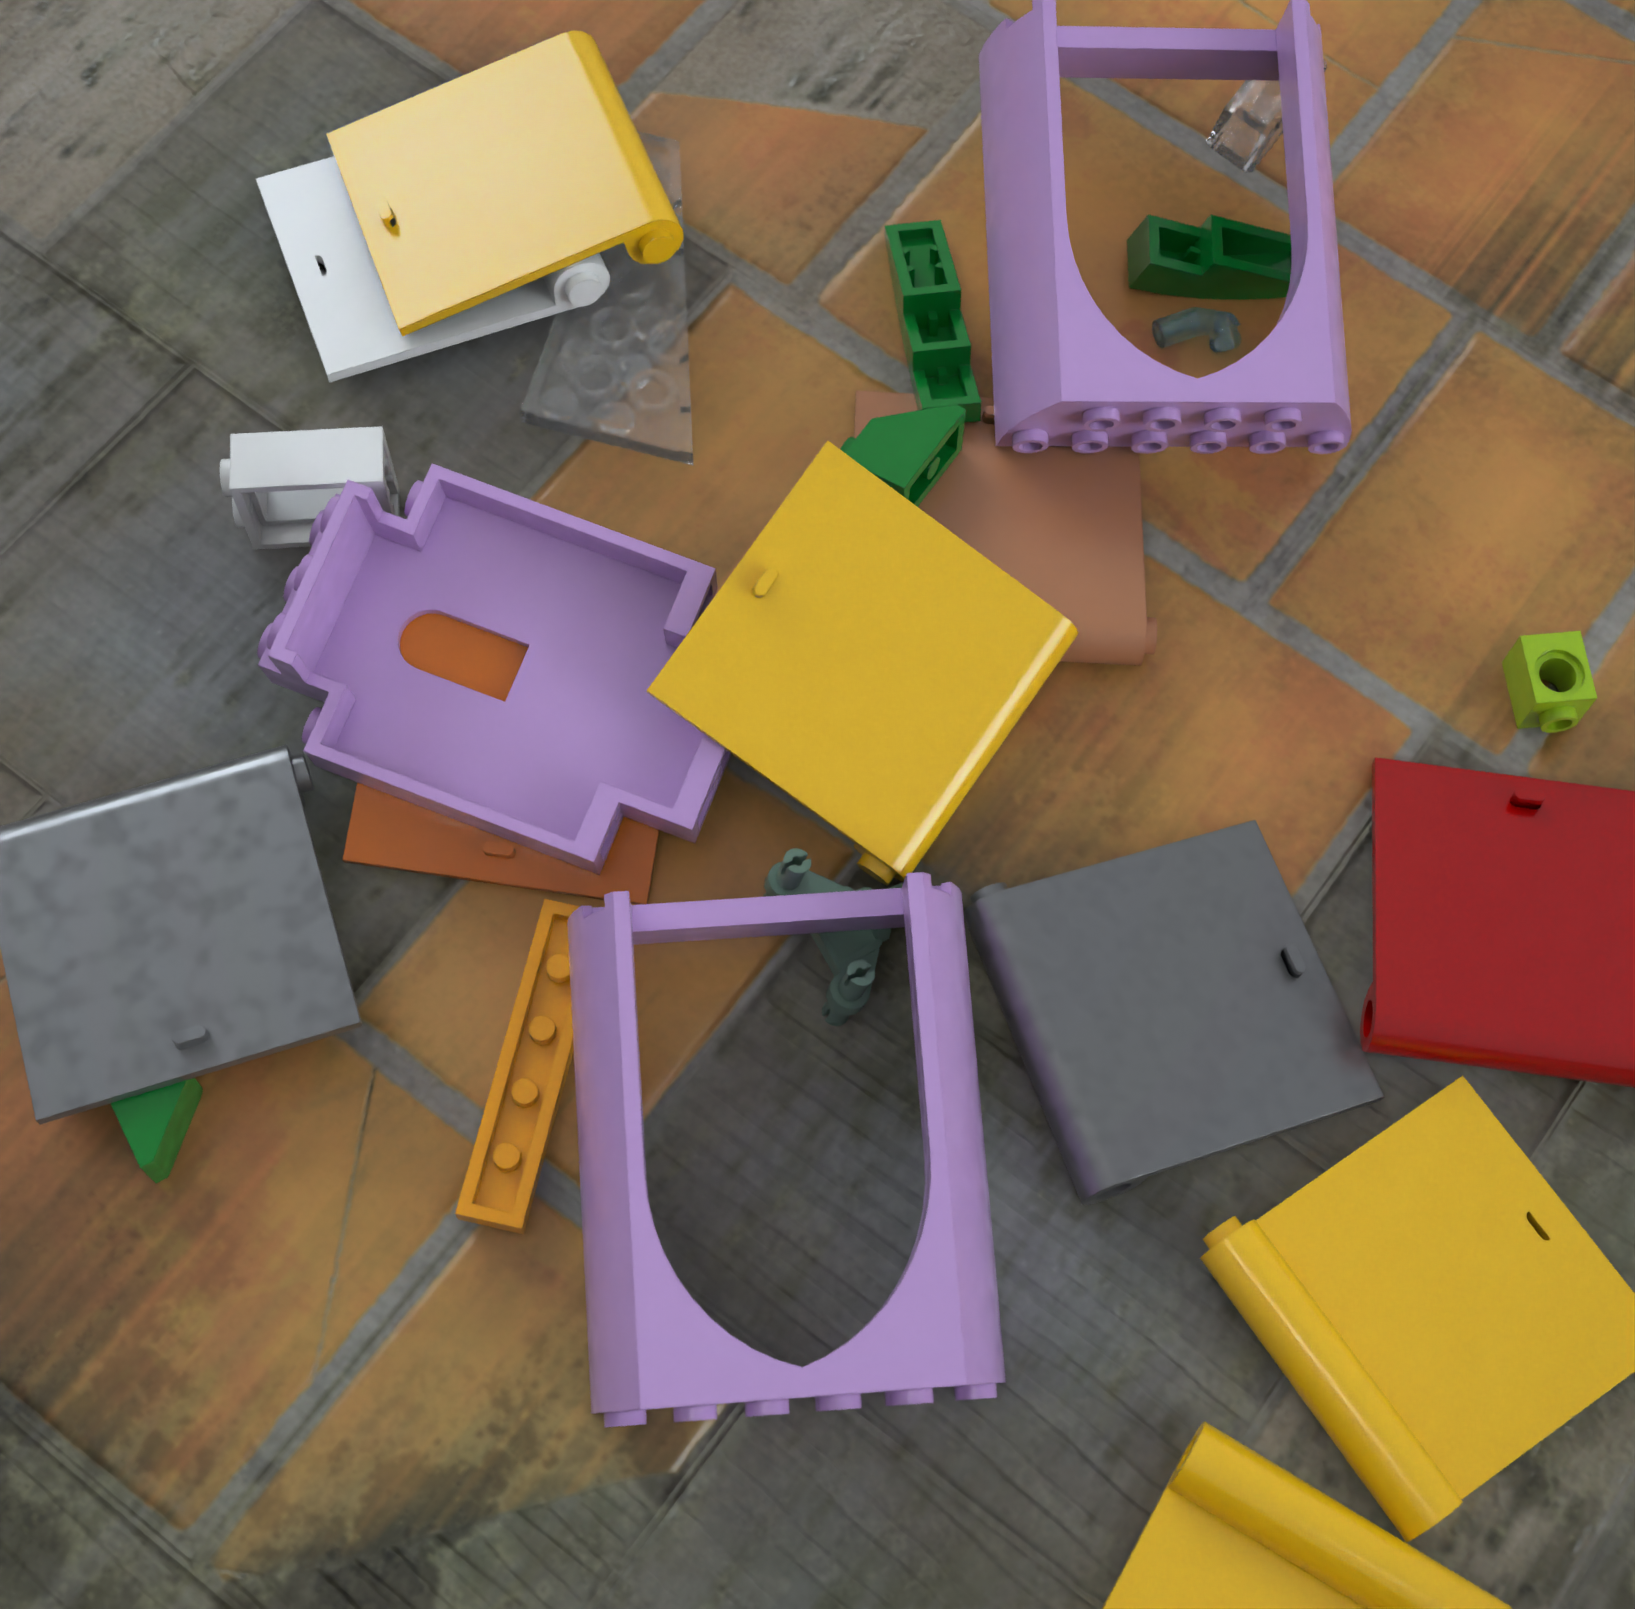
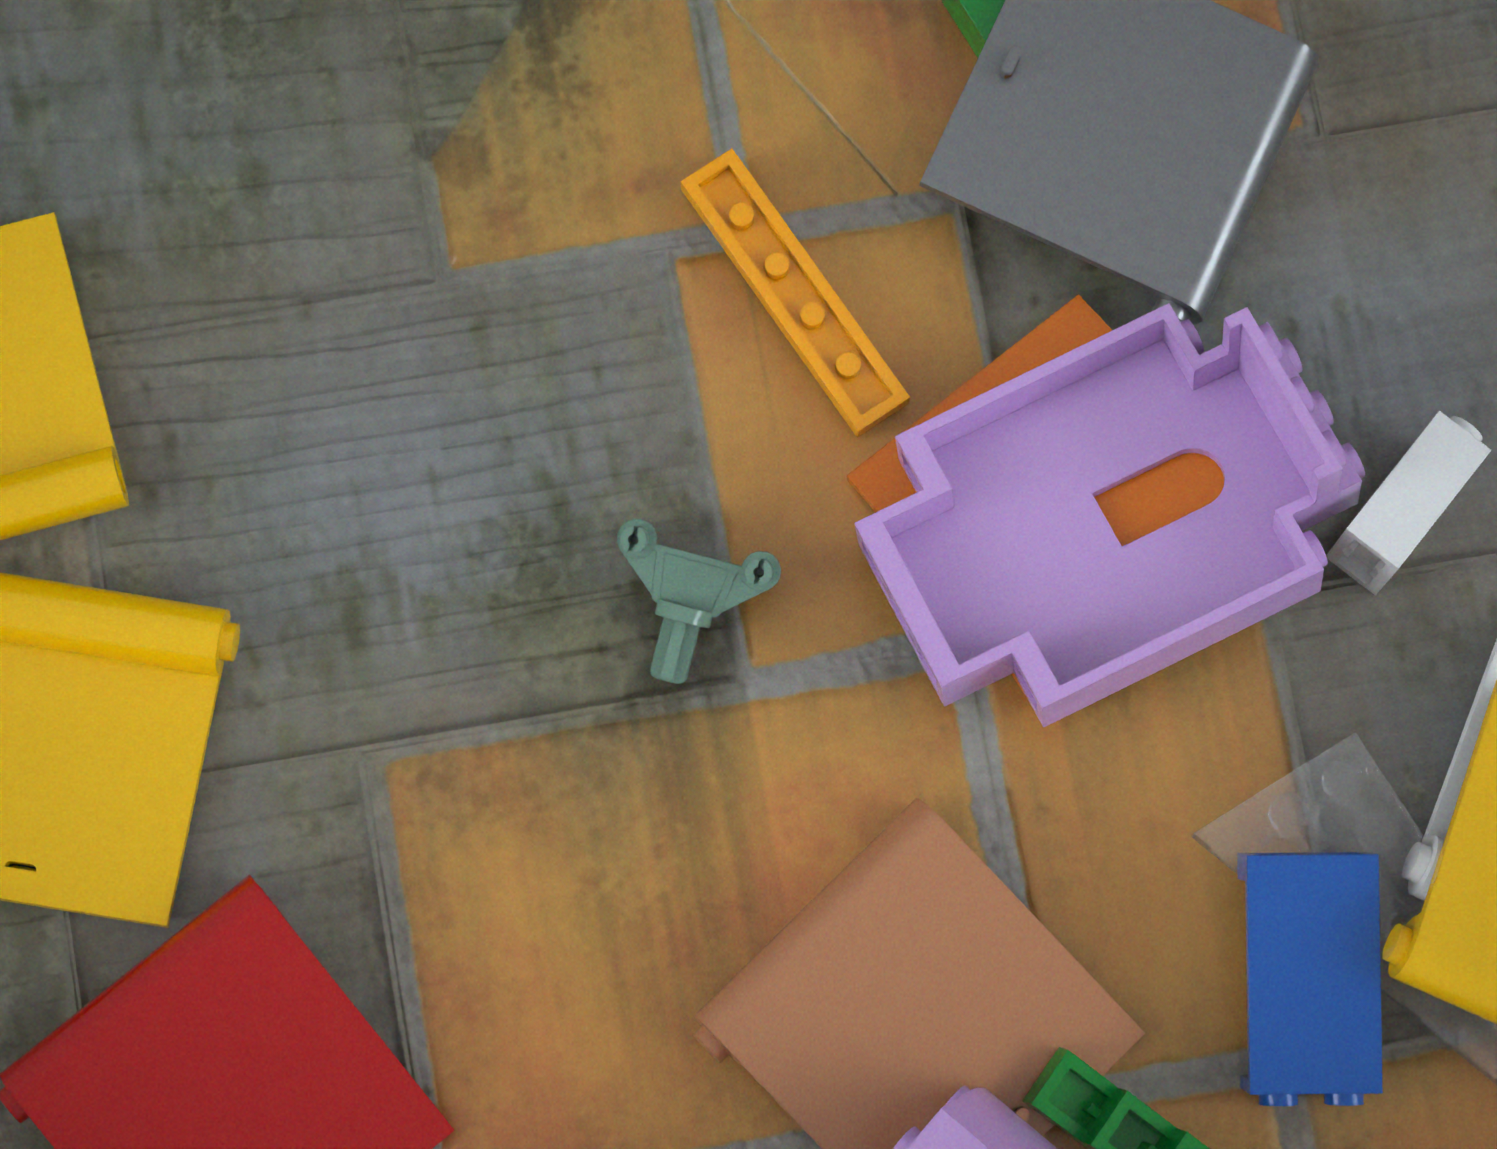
camera: 135 degrees right, 10 degrees up
lavender panel [567,872,1006,1427] -> none
yellow door [646,440,1079,885] -> none
green slope [840,404,966,507] -> none
flat silver door [964,820,1384,1205] -> none
none -> blue panel [1237,852,1383,1106]

